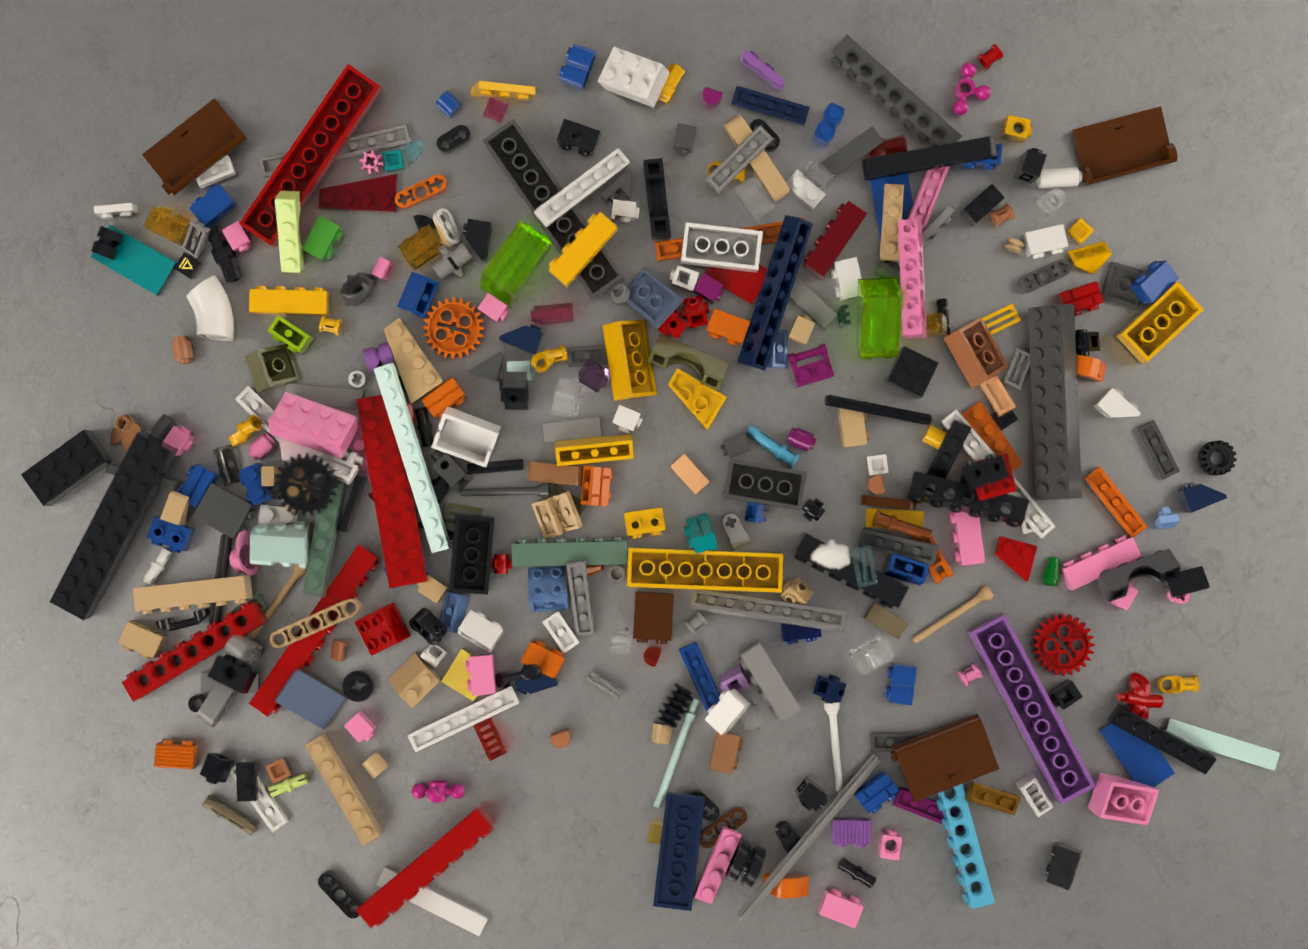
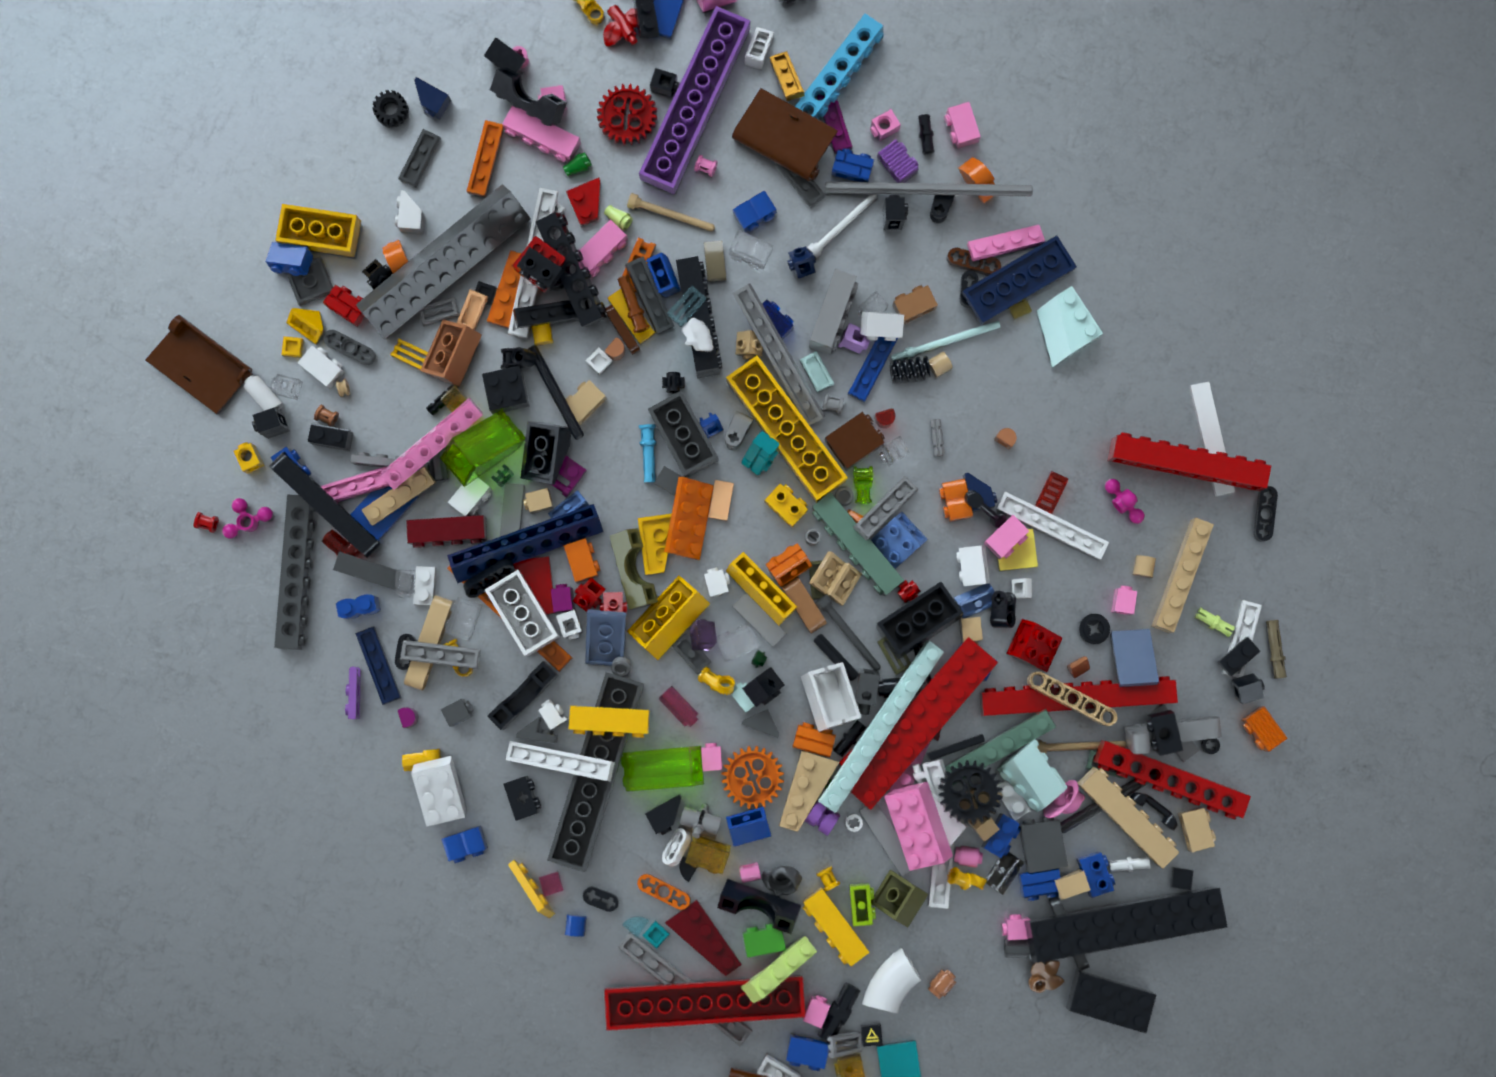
camera: 125 degrees left, 5 degrees down
nougat plate [265,757,292,784] -> none
bright pink gear [359,150,384,175] -> none
tan slope [388,652,442,708] -> none
dark blue slope [499,324,544,355] -> none
white plate [542,611,580,653] -> none
black wheel [725,838,767,889] -> none
magenta brick [787,427,816,452] -> none
light blue tile [1154,507,1179,530] -> none
none -> black beam [463,559,515,598]
none -> black piece [500,347,537,369]
none -> black slope [520,422,571,485]
none -> yellowish green cone [604,205,633,230]
none -> orange plate [664,477,714,560]
none -> black arch [717,879,801,934]
none -> dark green plate [751,650,767,668]
none -> light aqua tile [800,351,834,394]
none -> light grey hinge [805,529,821,545]
none -> clear neon green connector [853,466,873,504]
none -> light aqua wedge [1037,286,1103,368]
none -> black tile [1170,867,1194,890]

